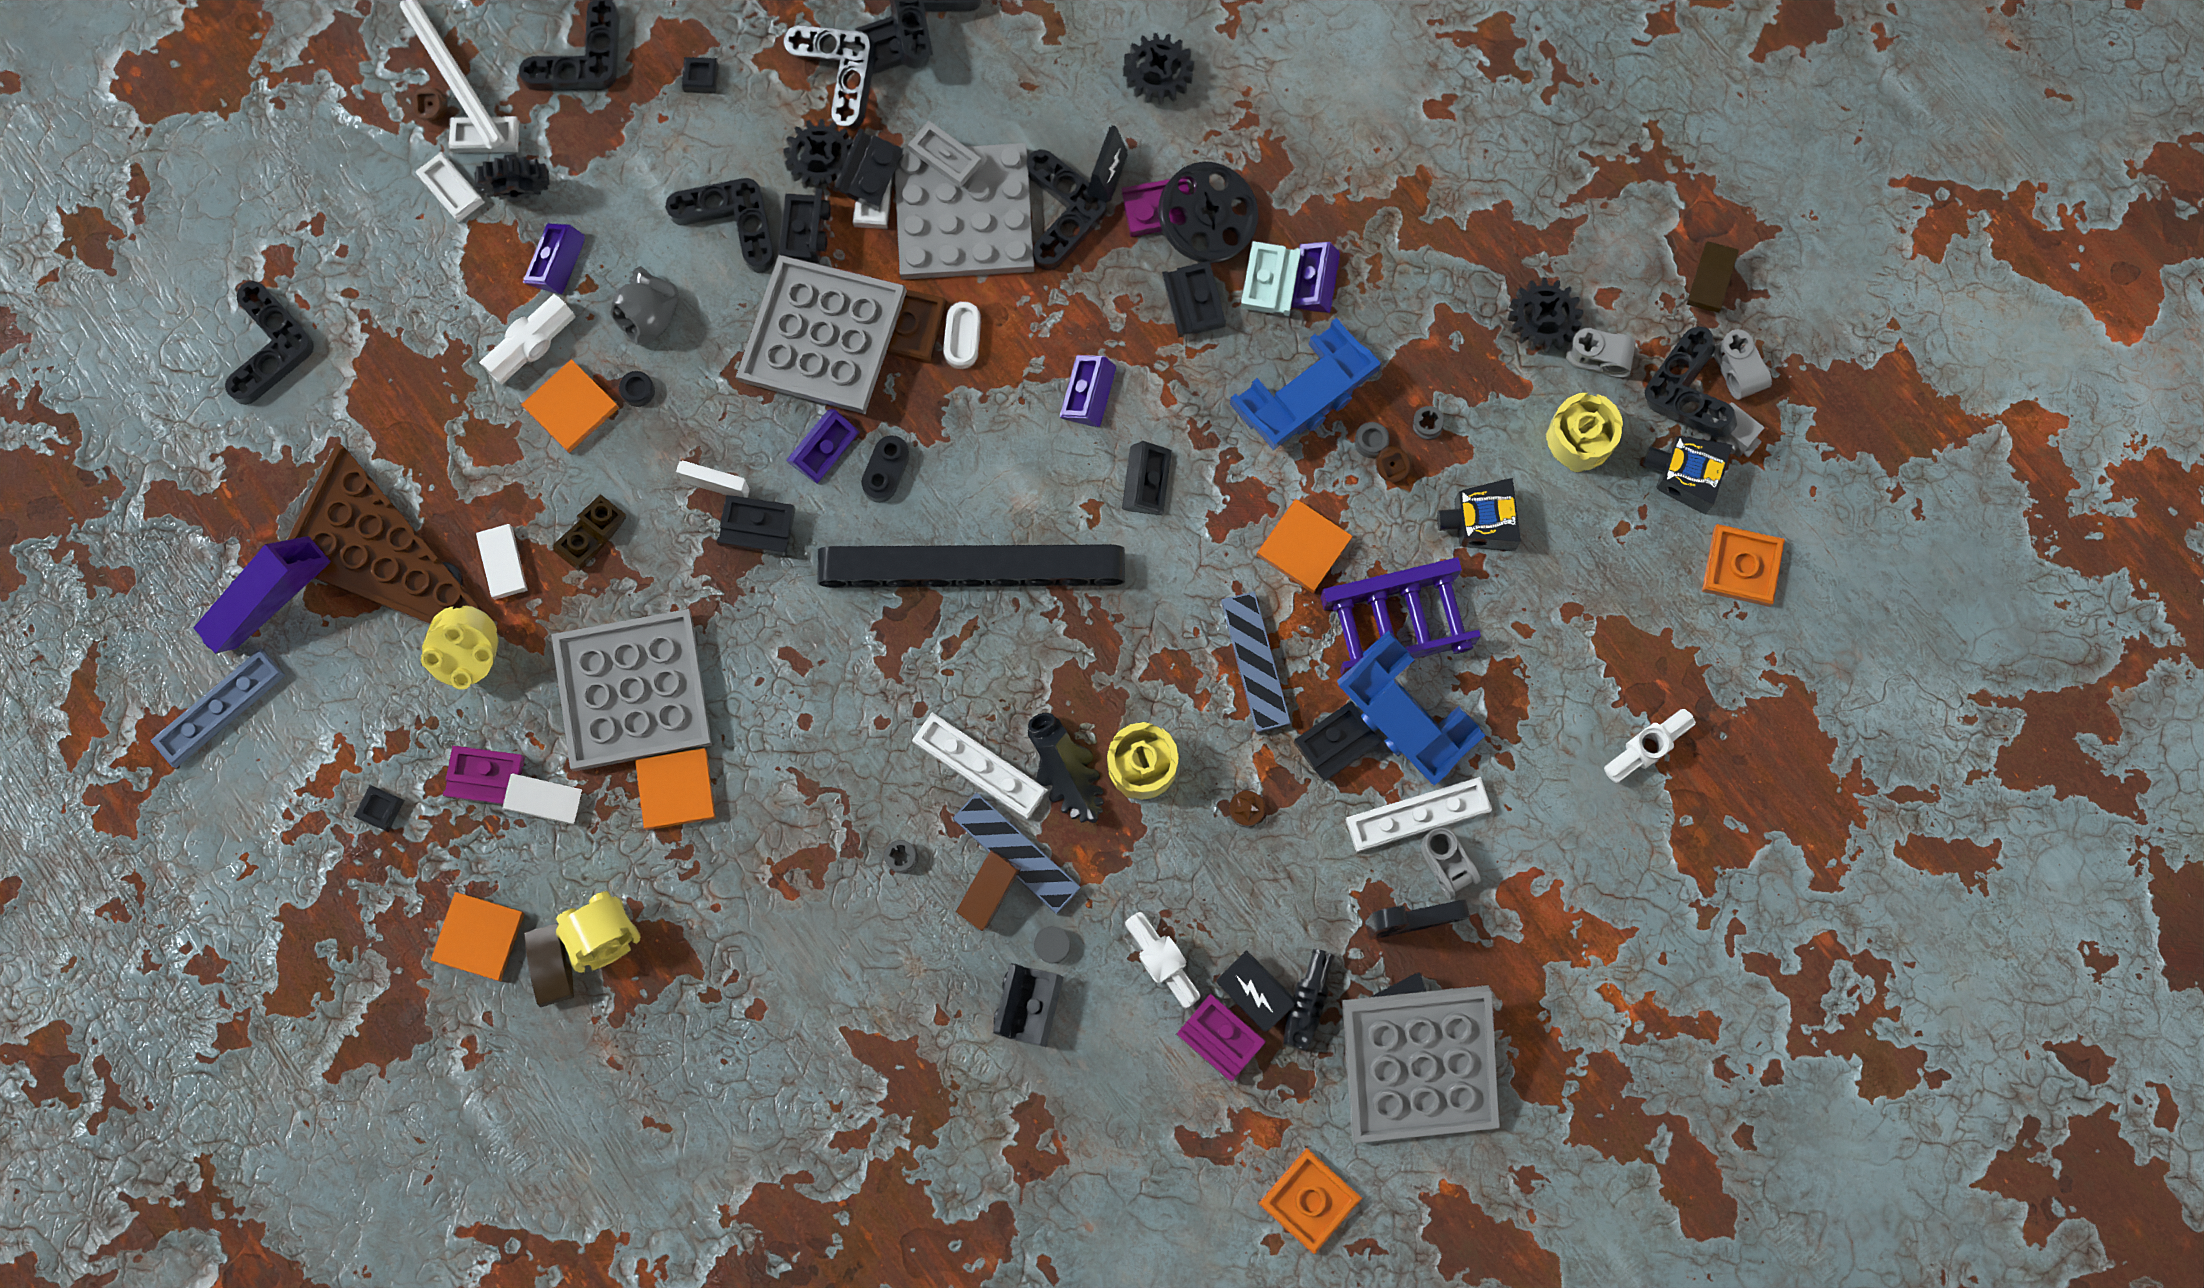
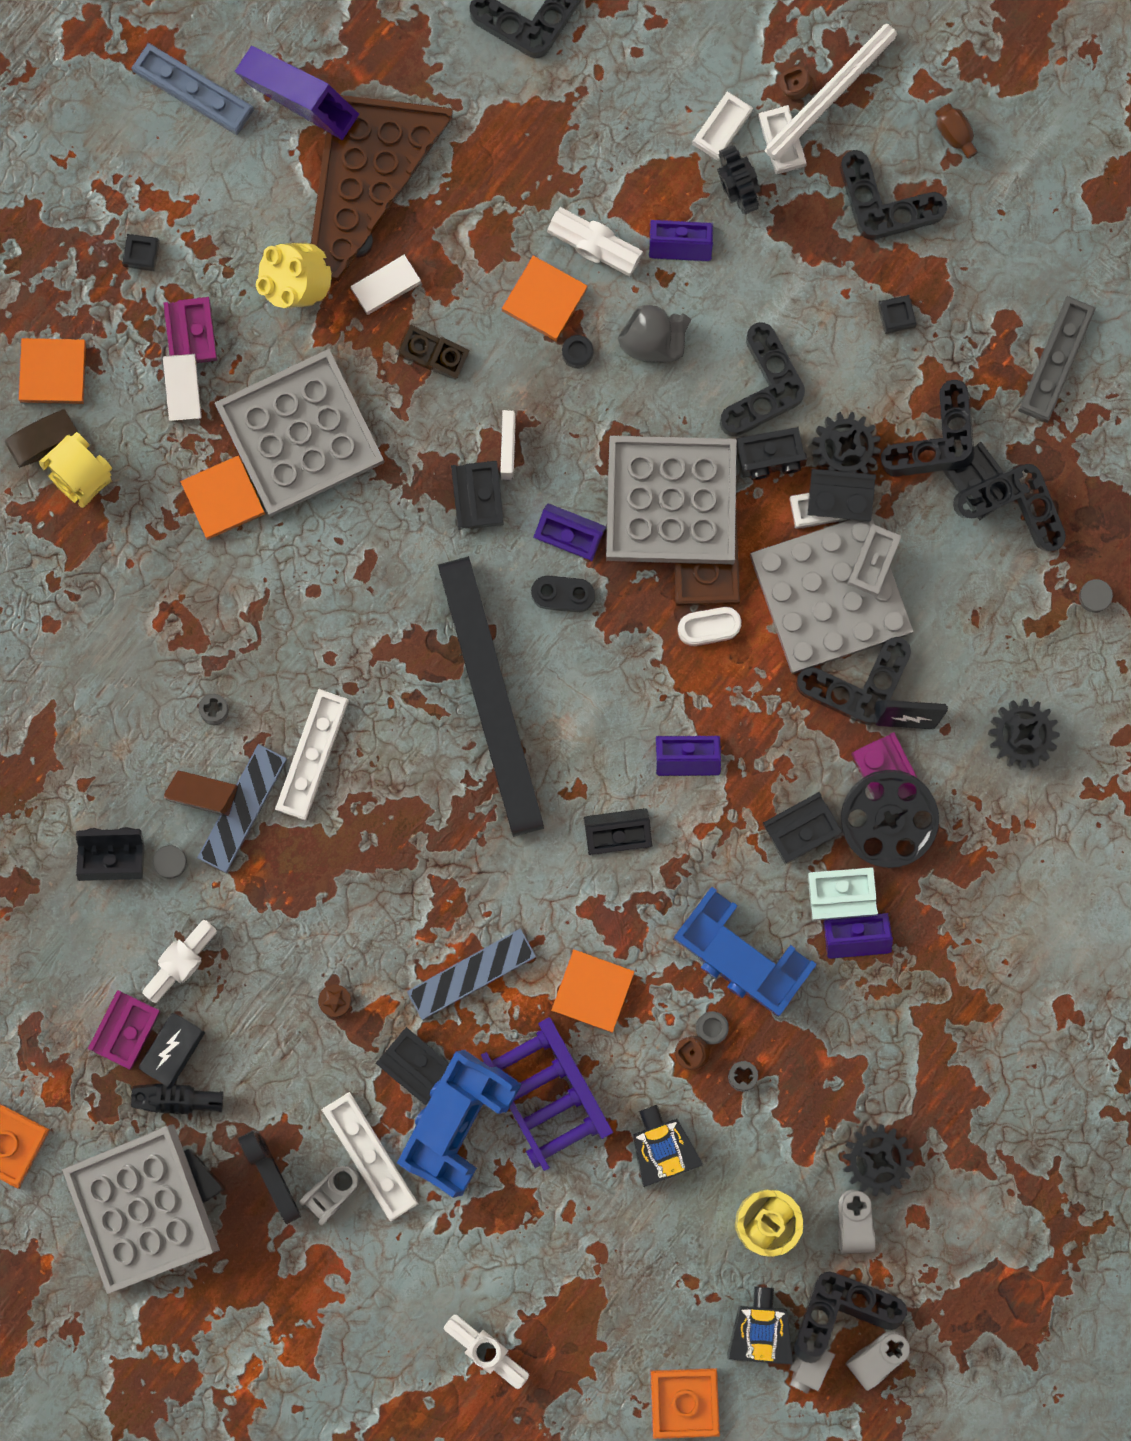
camera: 70 degrees right, 5 degrees up
black plant [1028,712,1104,823] -> none
light yellow brick [1107,722,1179,800] -> none
dark brown slope [1686,241,1739,313] -> none

